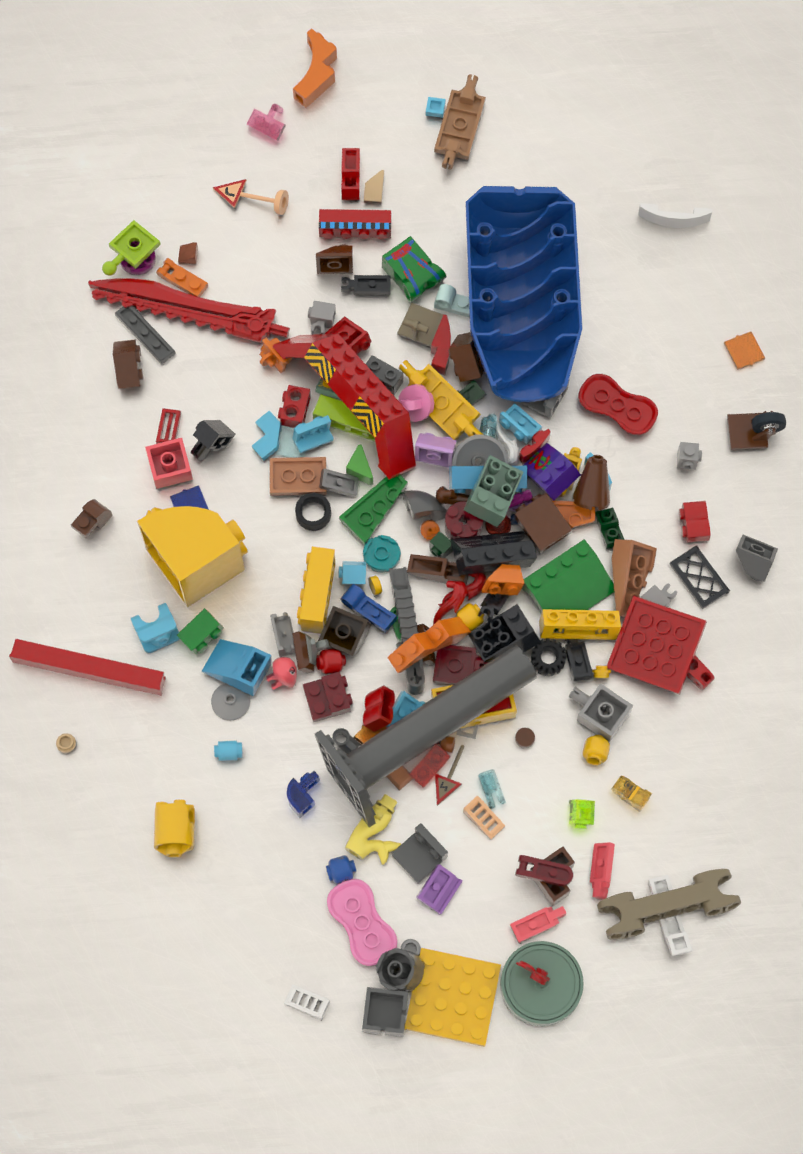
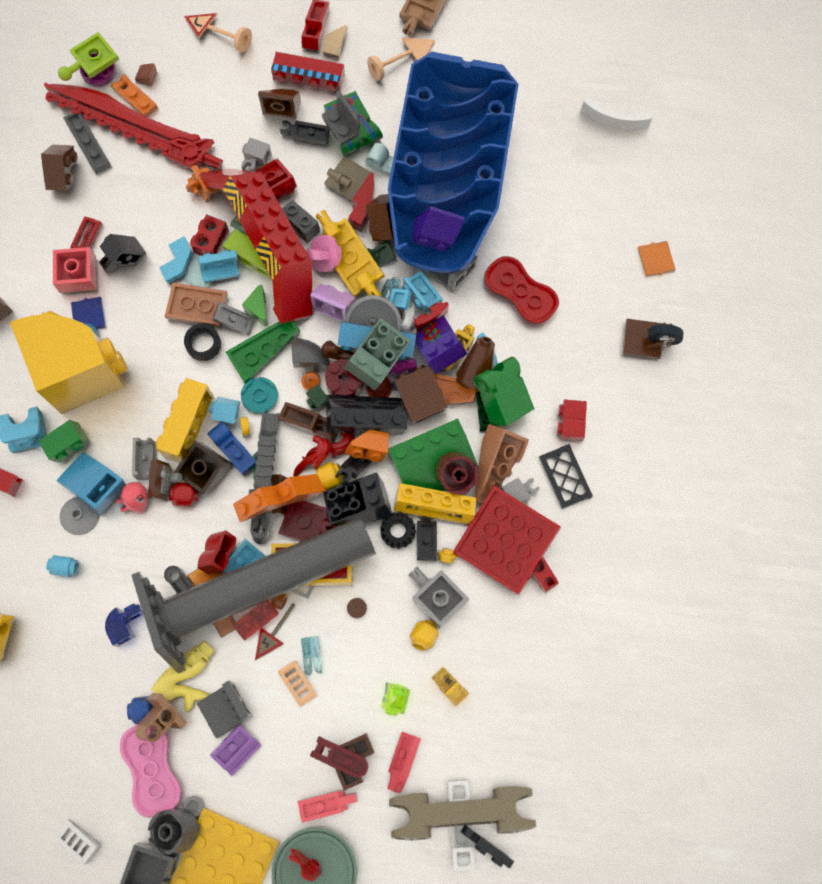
camera: 10 degrees right, 5 degrees up
dark red plate [303,672,353,722] -> none
light grey brick [677,442,702,469] -> none
dark grey slope [736,534,778,582] -> none
none -> medium nougat tile [135,693,187,742]
none -> dark grey bracket [322,90,360,146]
none -> light nougat piece [367,38,435,81]
none -> medium azure plate [390,288,412,310]
none -> dark purple slope [412,206,464,251]
none -> dark red brick [435,452,479,495]
none -> black plate [460,825,514,869]
none -> green piece [473,356,535,426]

